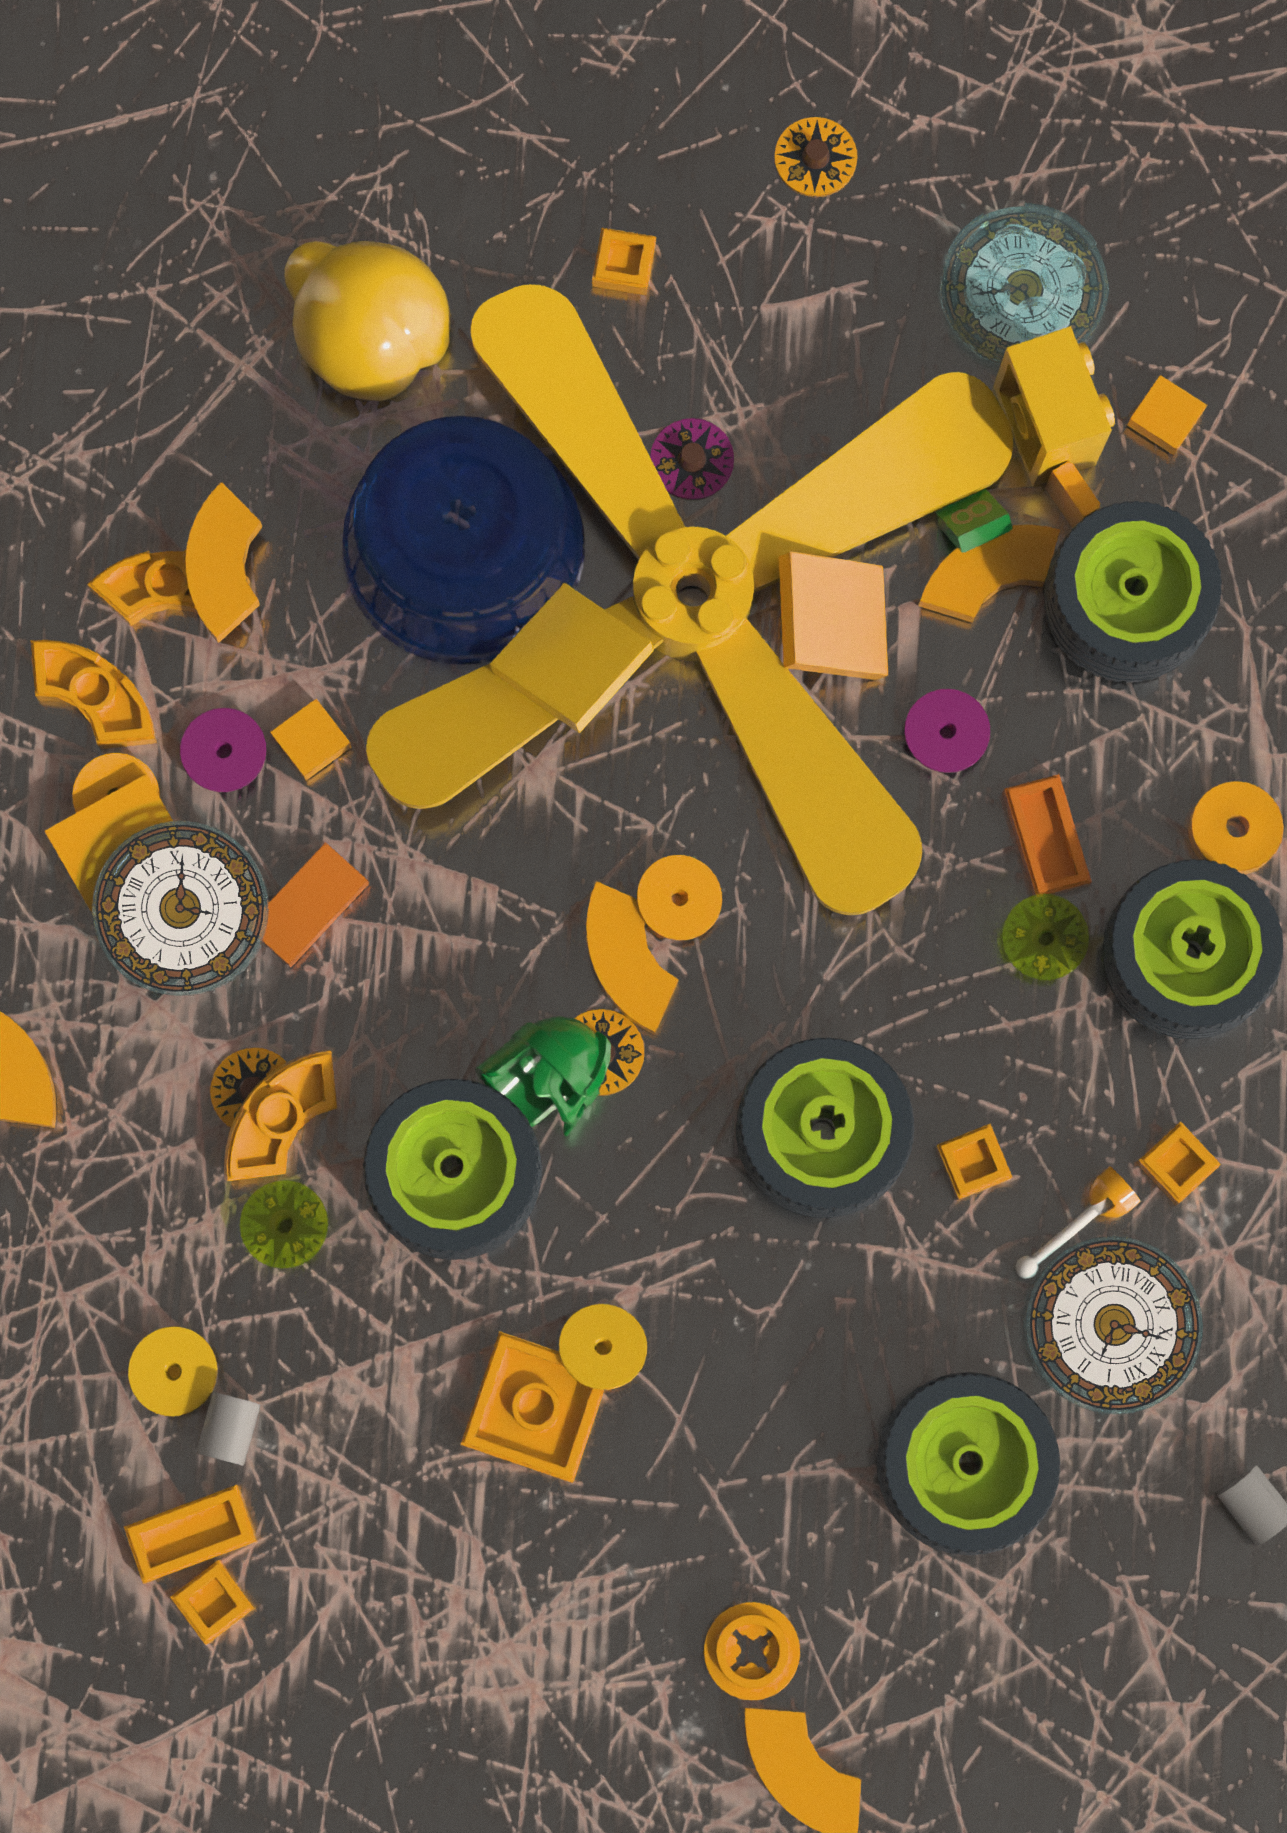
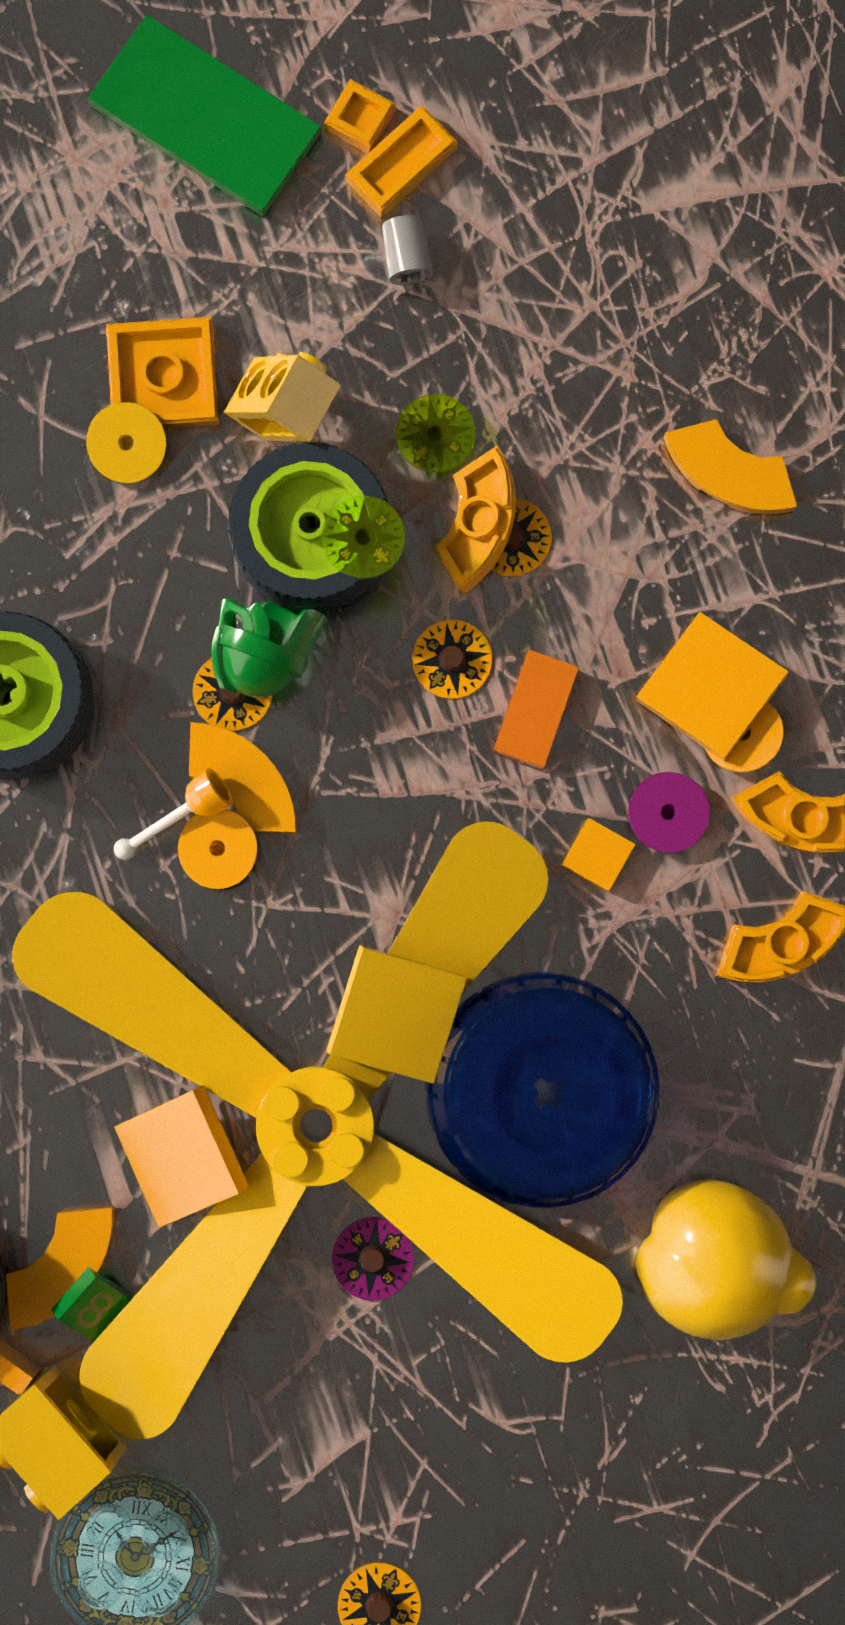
camera: 160 degrees right, 5 degrees up
tile [92,821,269,996] -> none
yellow piece [128,1327,218,1416] -> none
light orange tile [185,482,262,643] -> none
light orange tile [592,228,656,296] -> none
magenta piece [905,689,990,773] -> none
none -> green tile [88,14,321,217]
none -> hinge [114,768,233,860]
none -> yellow brick [224,352,341,442]
none -> clear neon green piece [322,496,405,578]
none -> piece [412,619,492,699]

